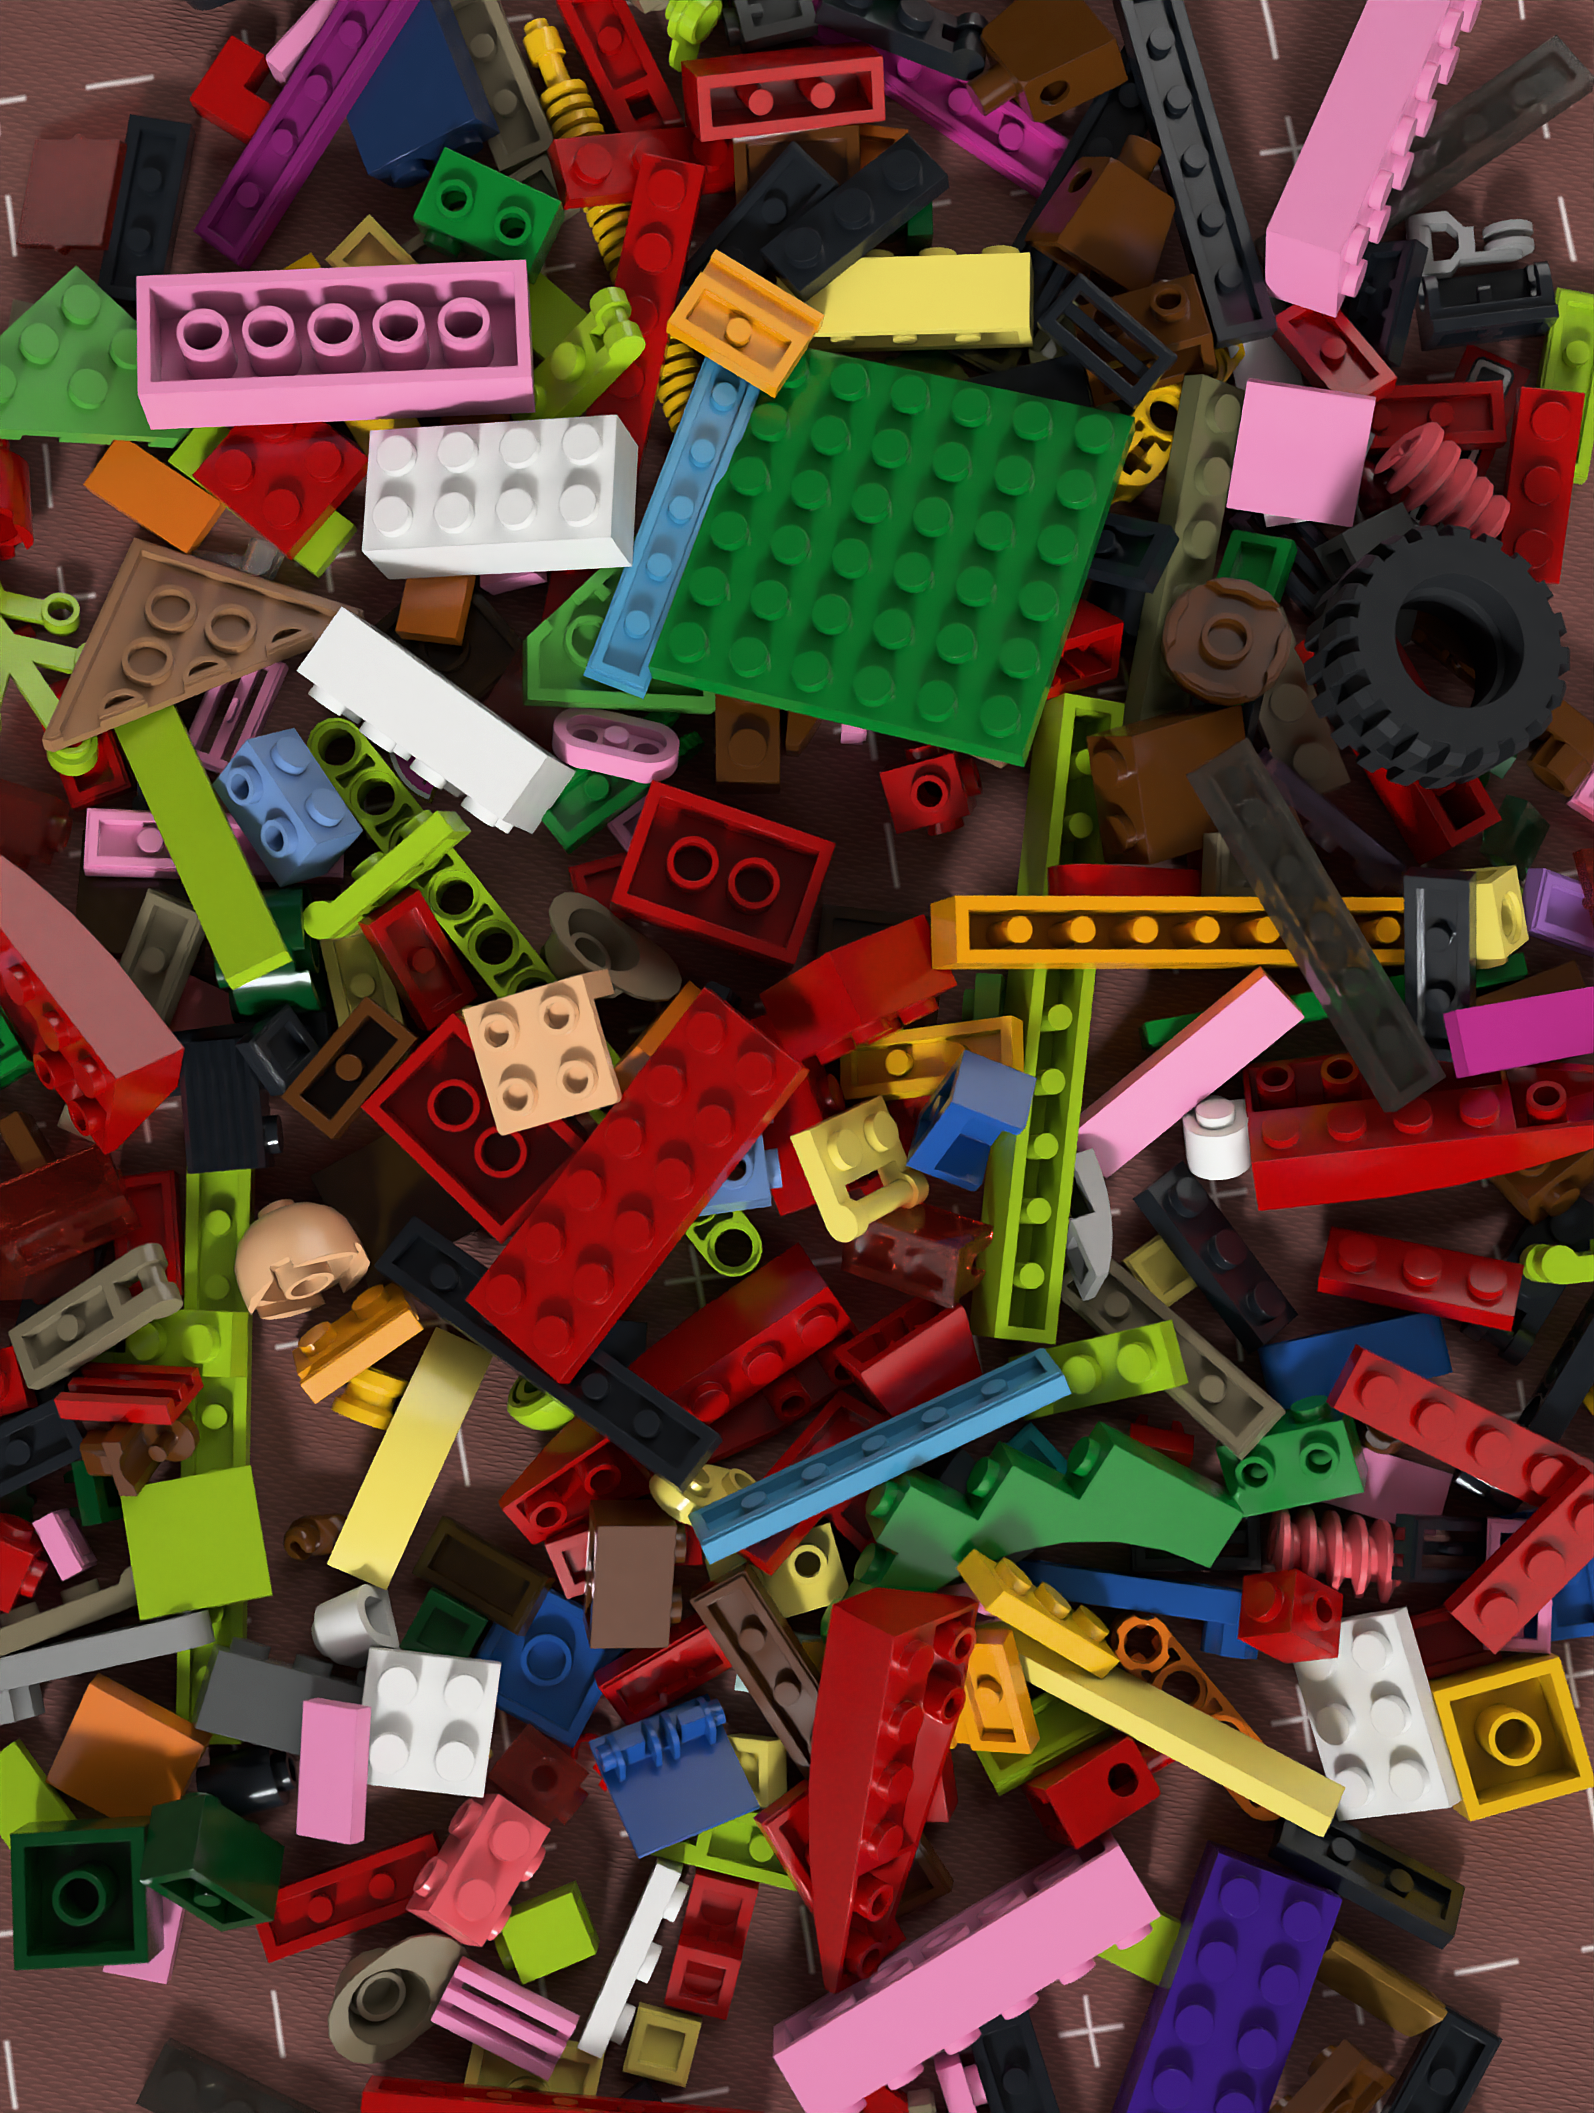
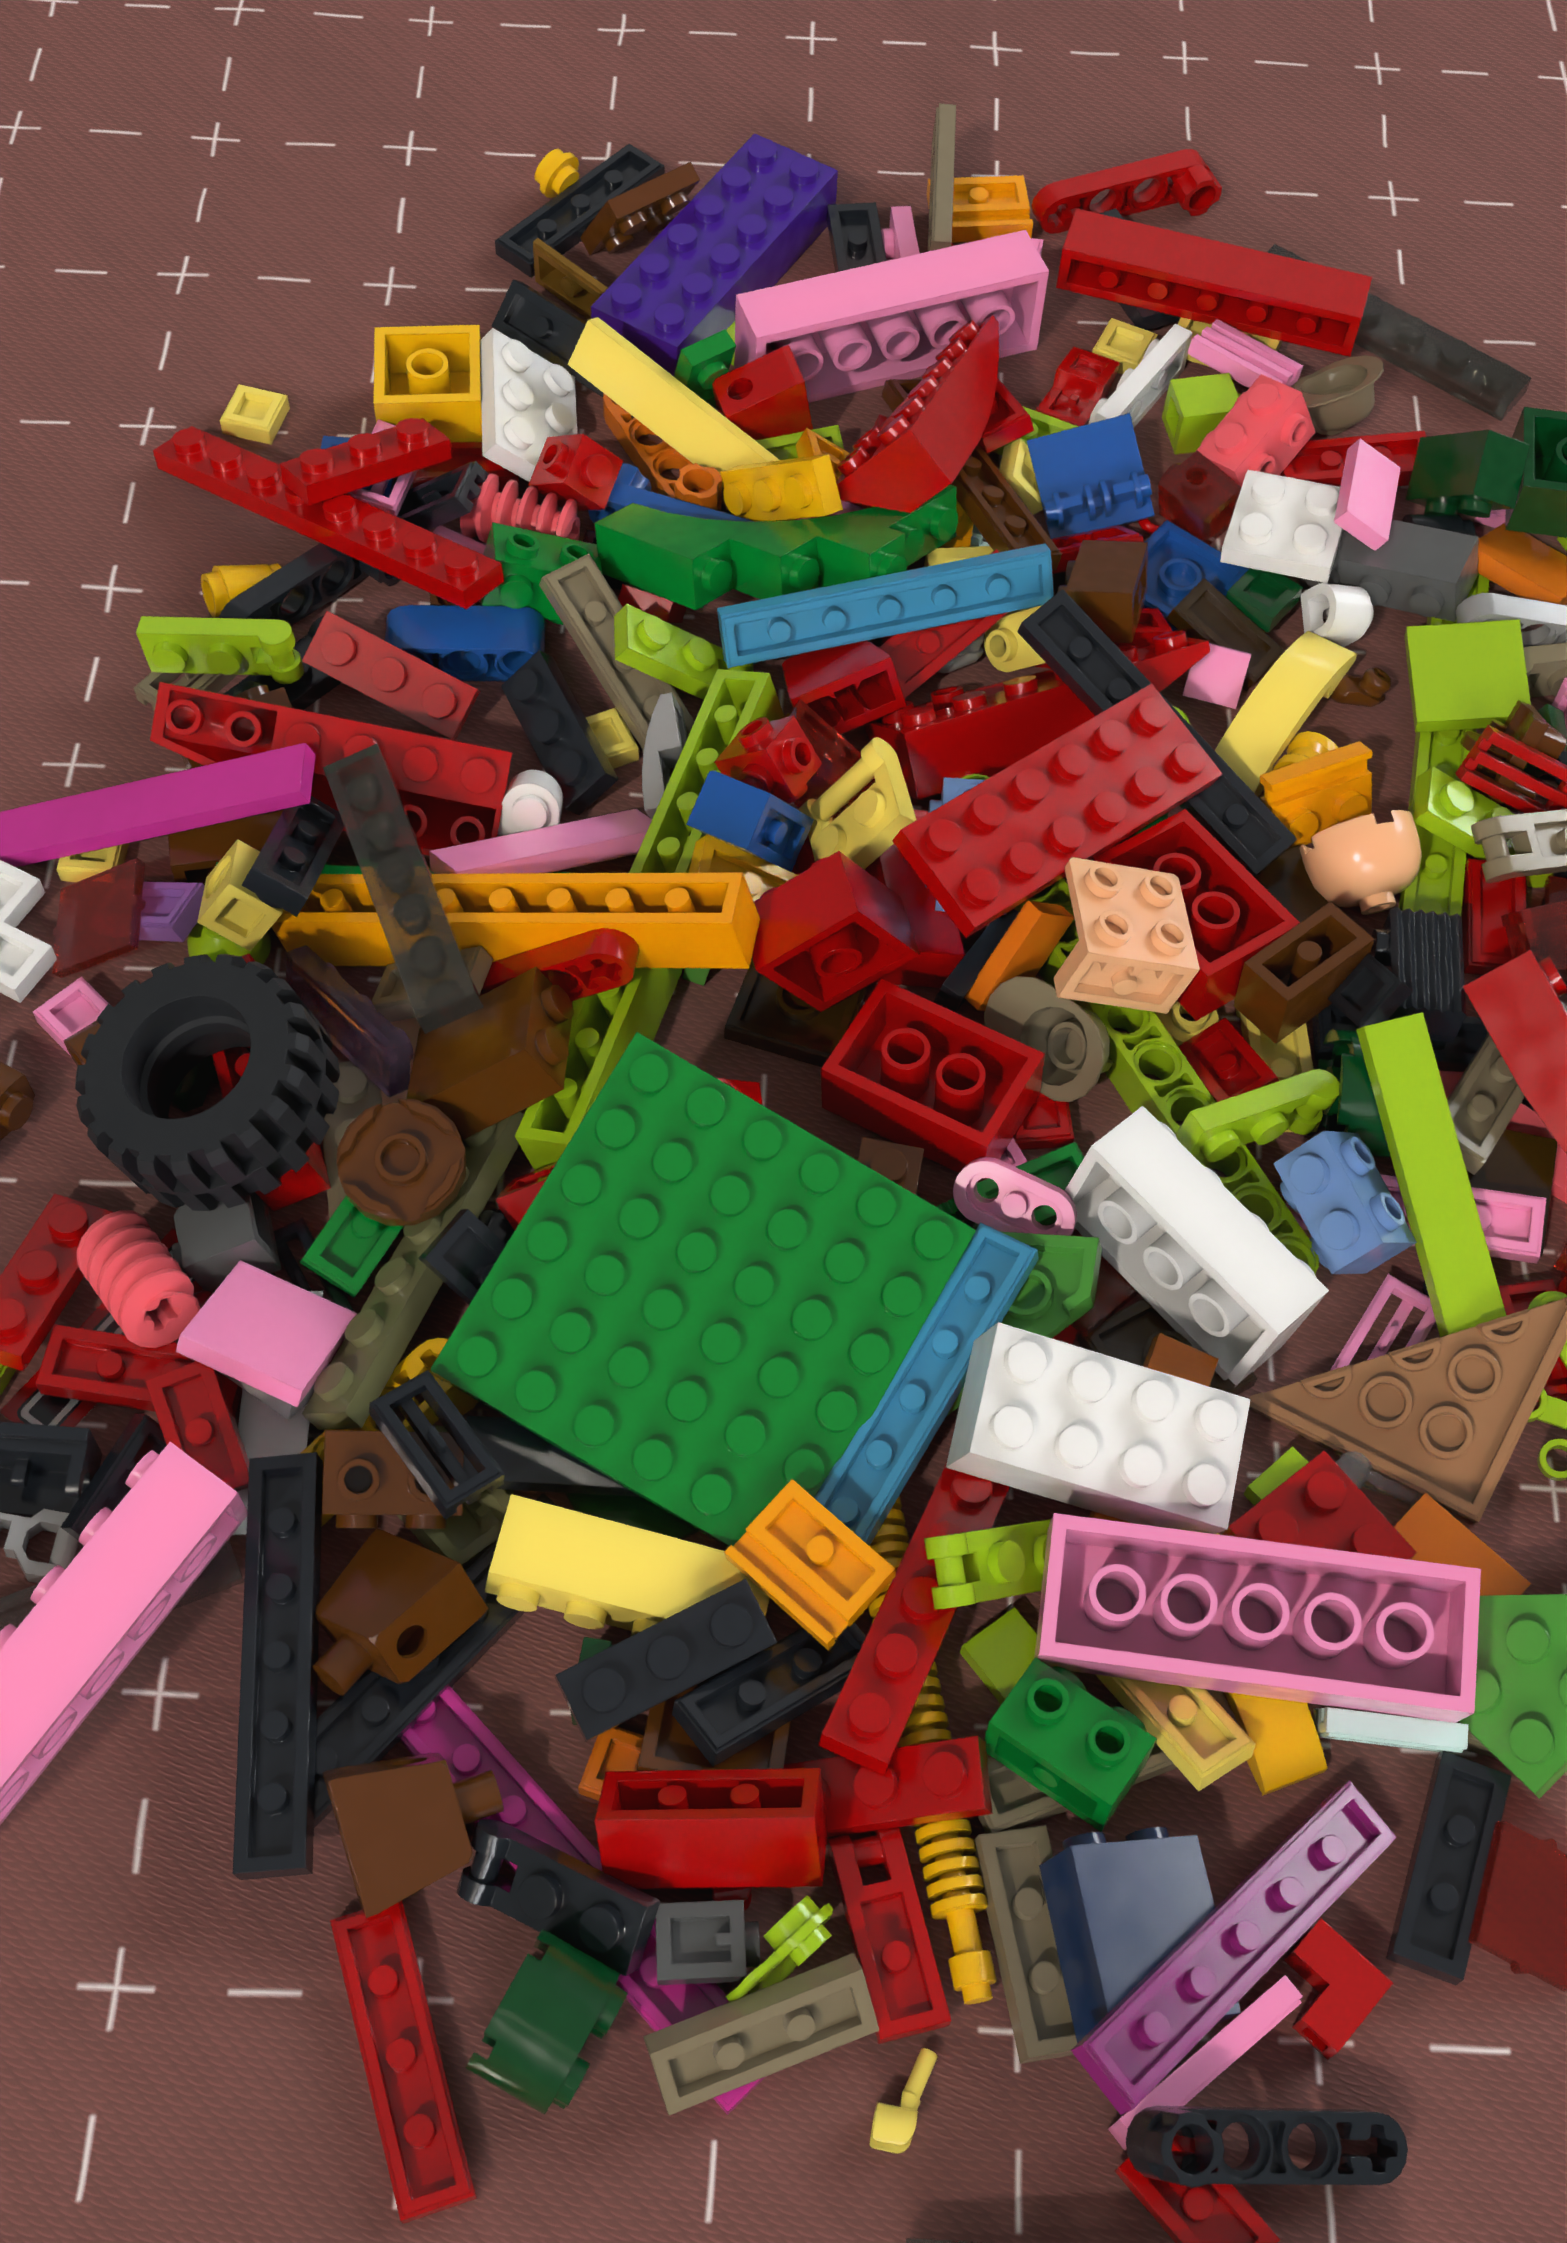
camera: 170 degrees left, 25 degrees down
none -> green plate [674,329,736,409]
none -> red brick [714,715,823,804]
none -> bright pink tile [1182,643,1251,709]

